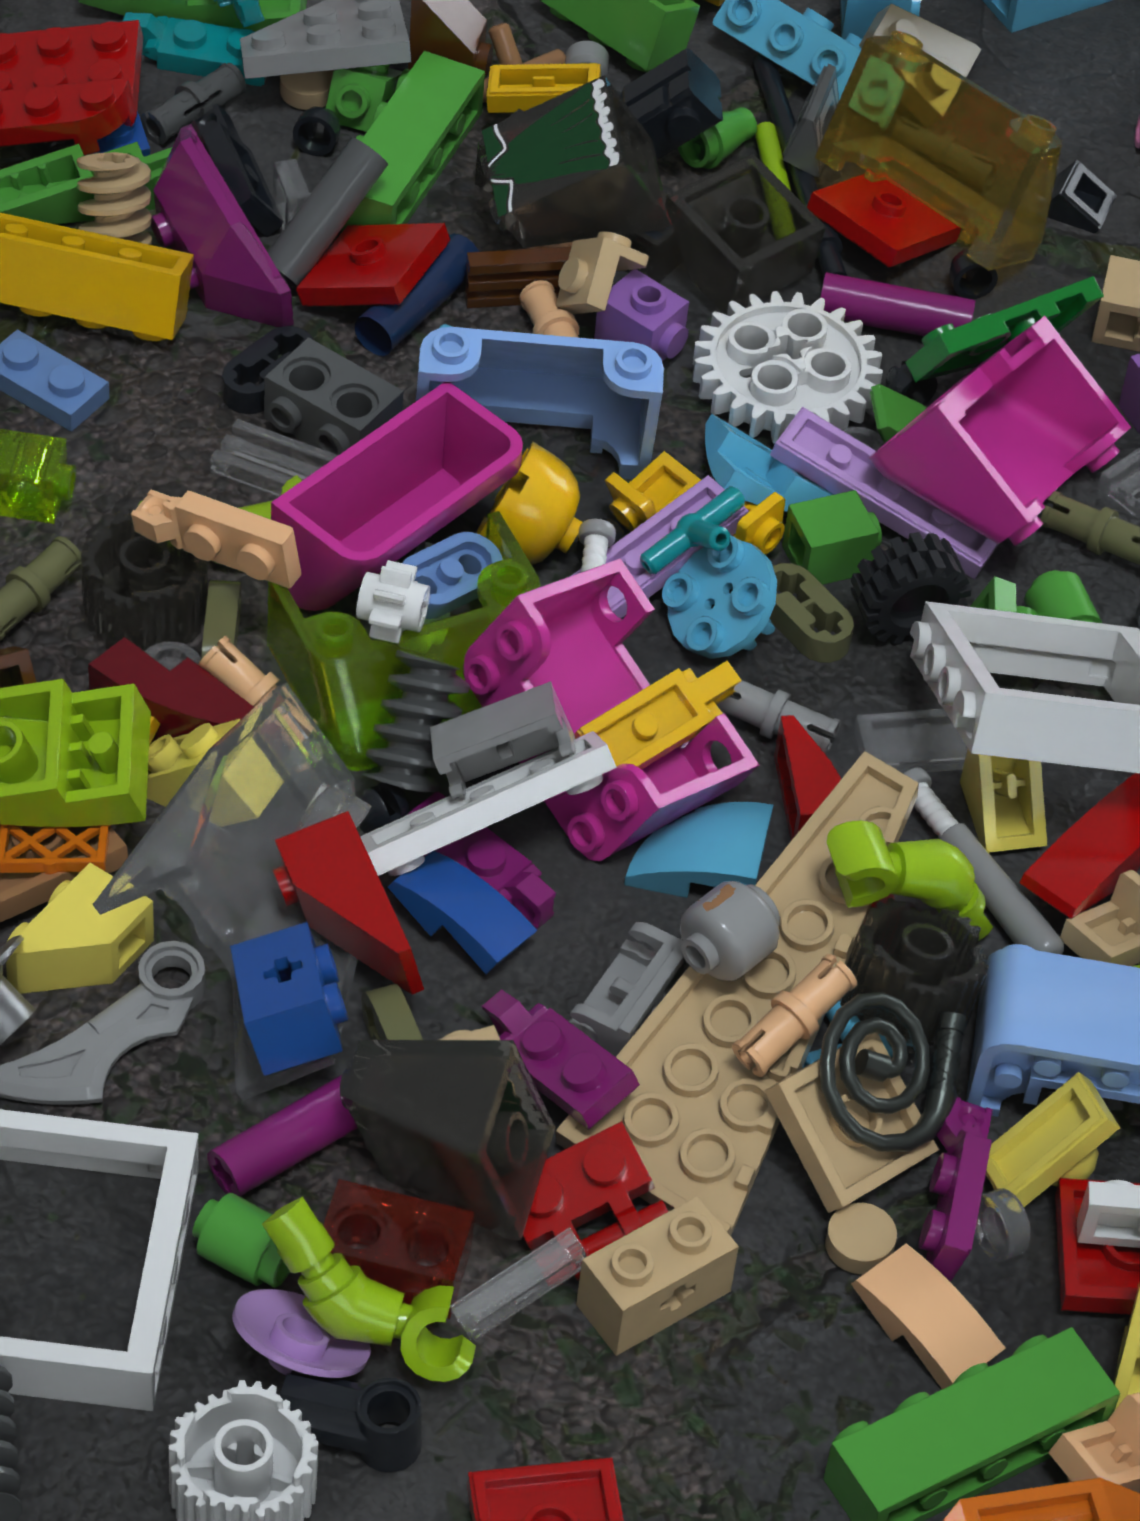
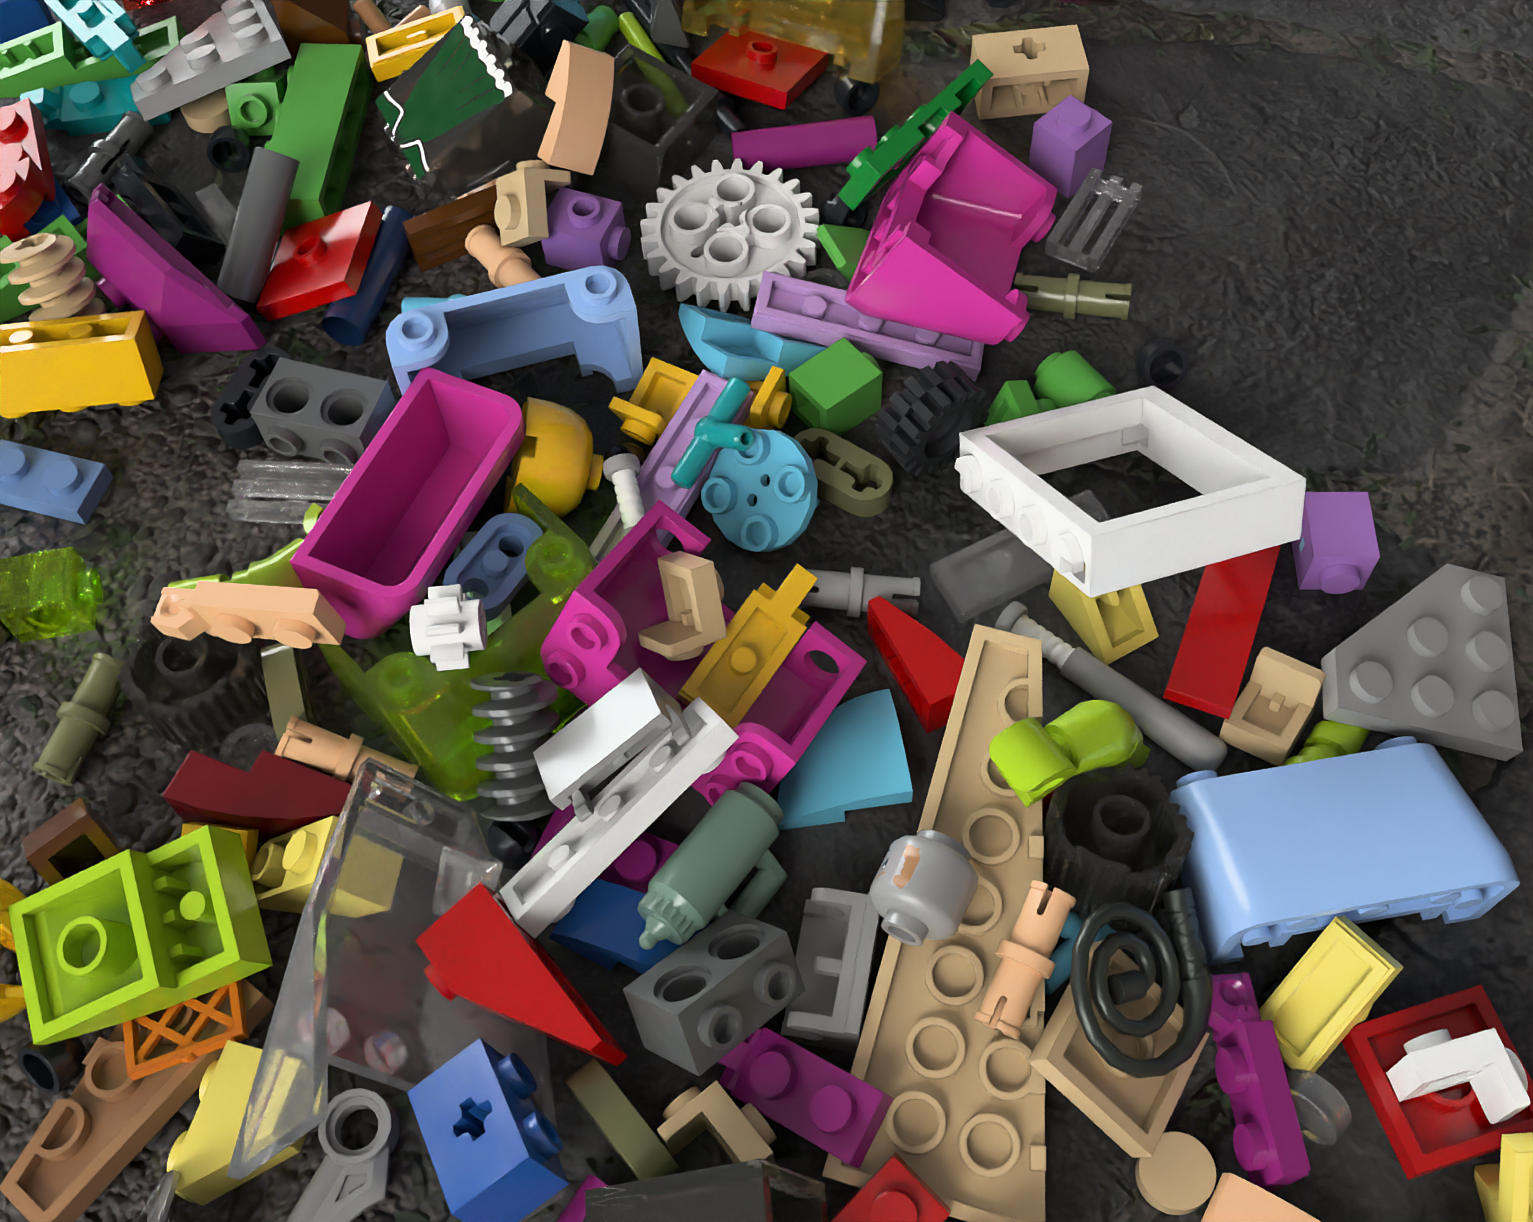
camera: 10 degrees left, 10 degrees up
none -> light nougat slope [537,40,614,176]
none -> dark grey brick [623,909,805,1076]
none -> sand green piece [637,782,788,950]
none -> tan bracket [638,551,727,661]

